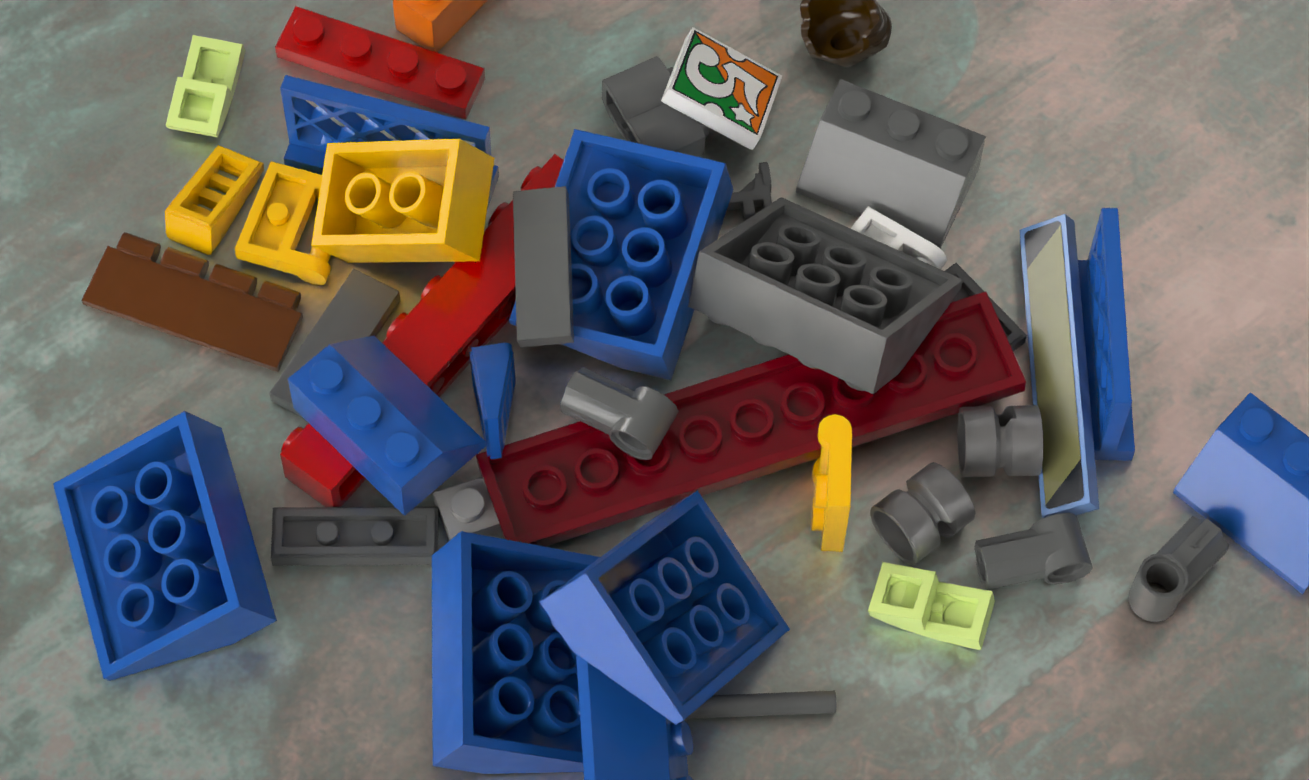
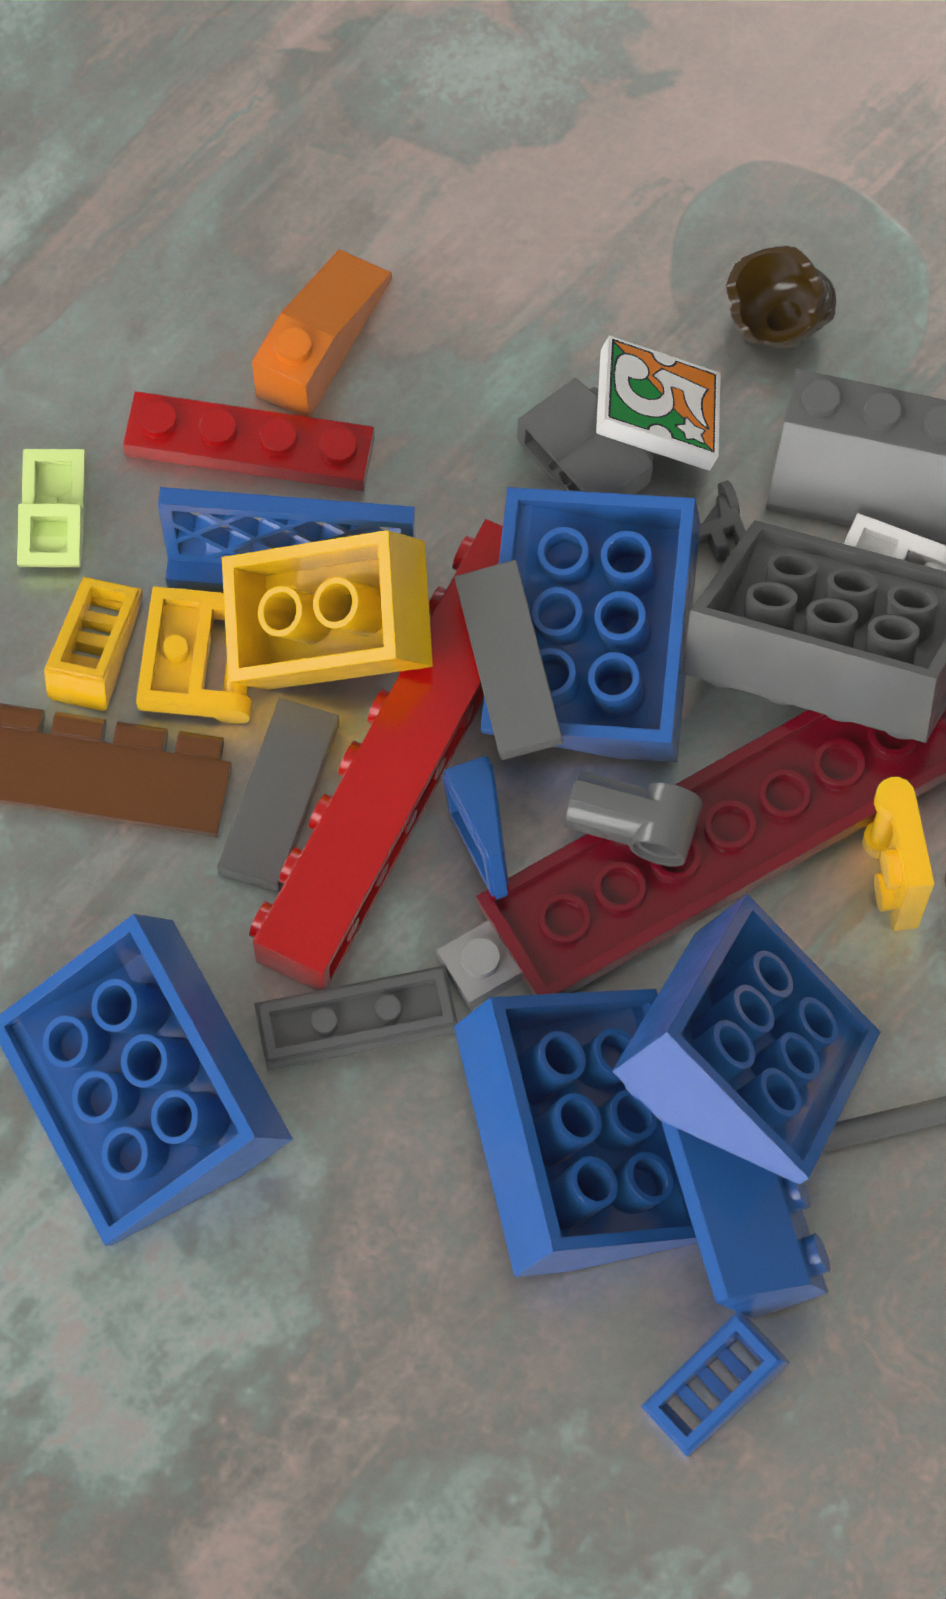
camera: 10 degrees left, 5 degrees up
blue slope [288,336,486,516] -> none

